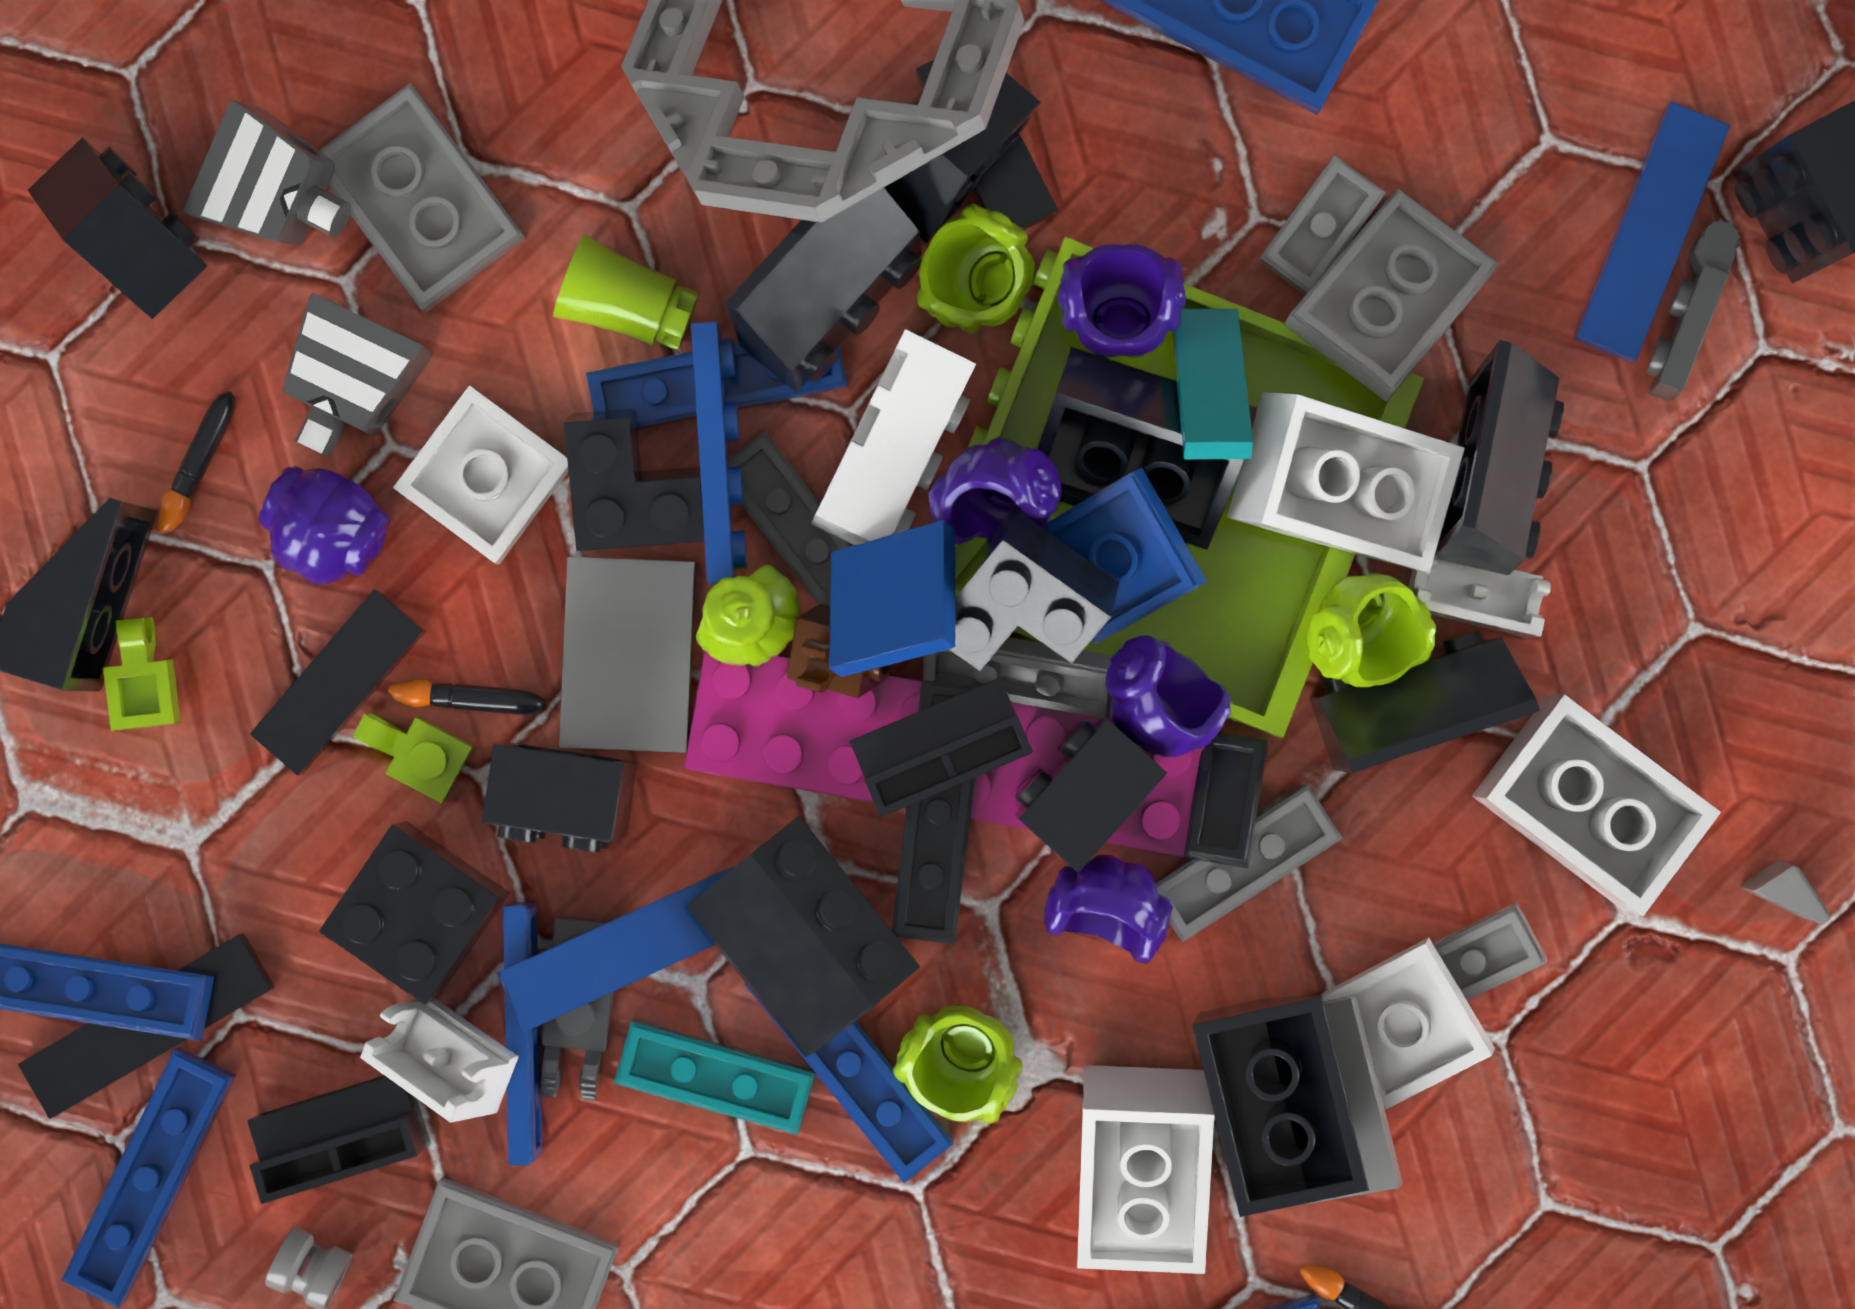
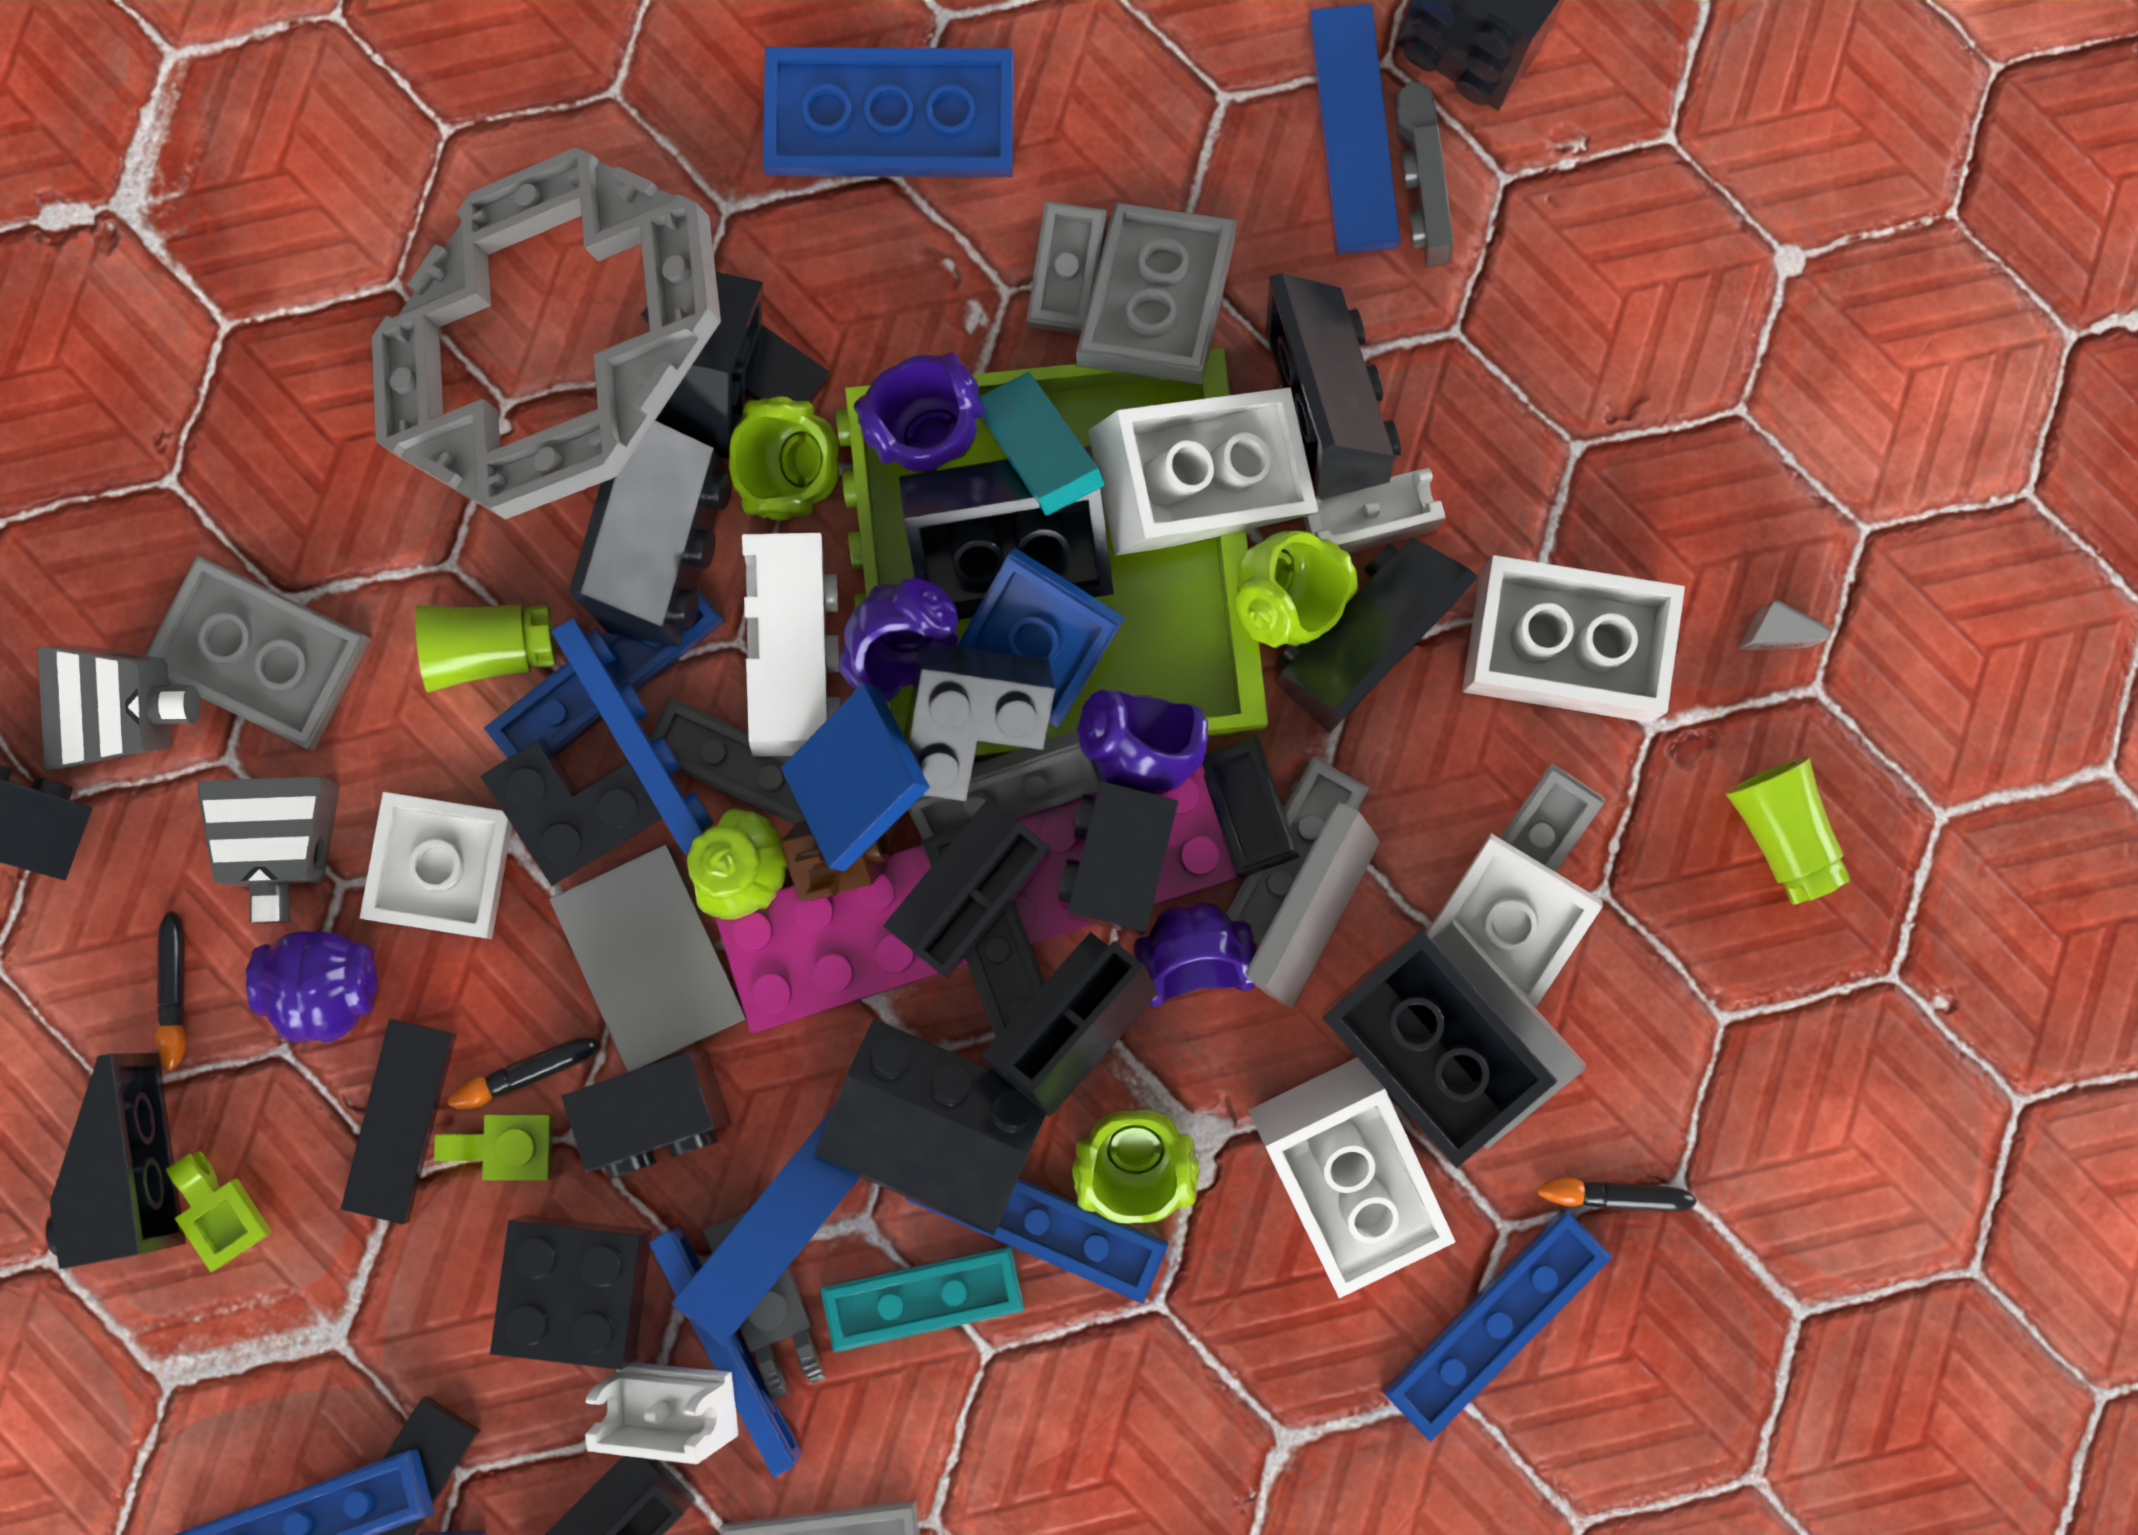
camera: 30 degrees left, 5 degrees down
none -> black piece [981,932,1158,1117]
none -> light grey tile [1245,802,1381,1009]
none -> lime plant [1725,756,1851,905]

